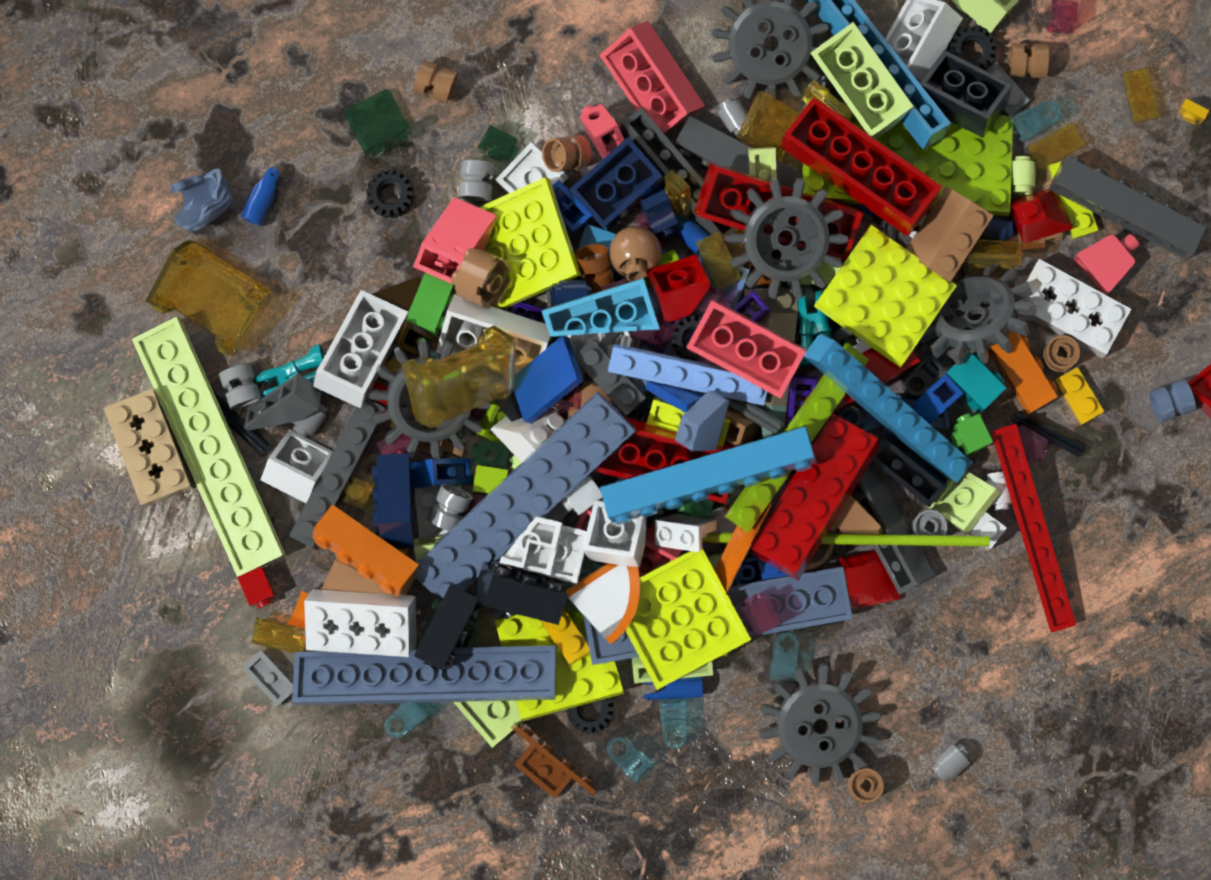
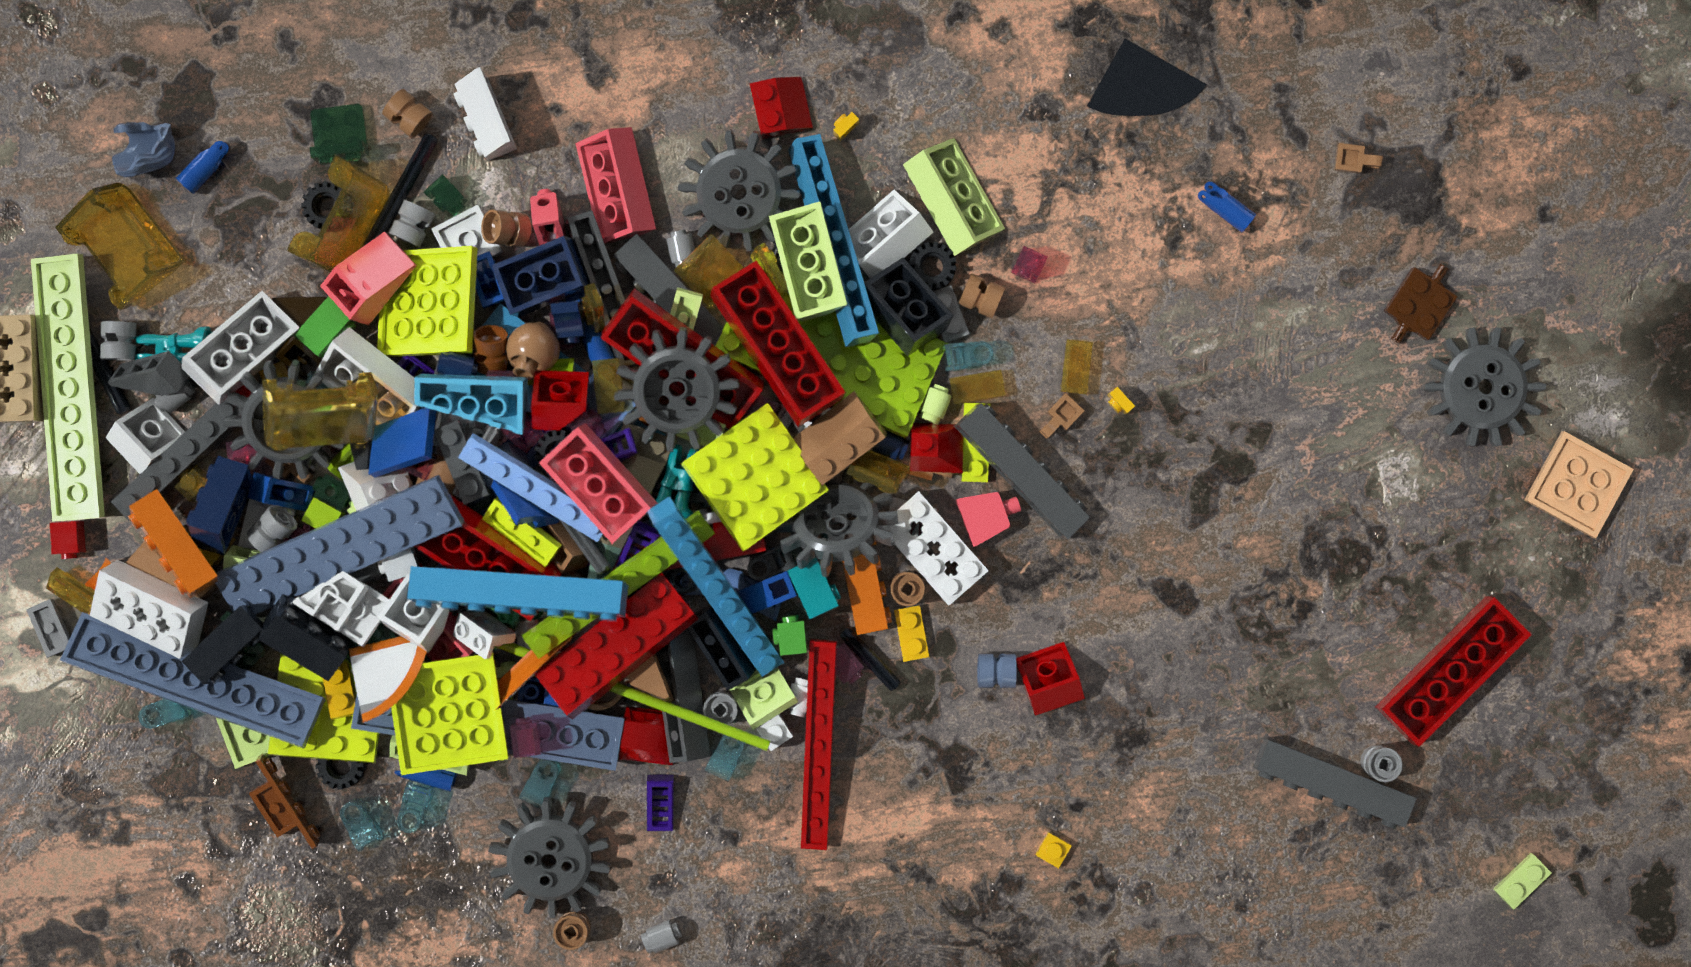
camera: 10 degrees right, 5 degrees up
medium nougat brick [451,248,511,309] -> none
sand blue slope [675,391,729,451] -> none
none -> clear yellow windscreen [286,155,390,273]
none -> black axle [364,133,438,246]
none -> white slope [453,67,517,161]
none -> dark purple slope [647,774,674,831]
none -> clear light blue piece [704,734,744,782]
none -> medium nougat plate [1039,393,1084,439]

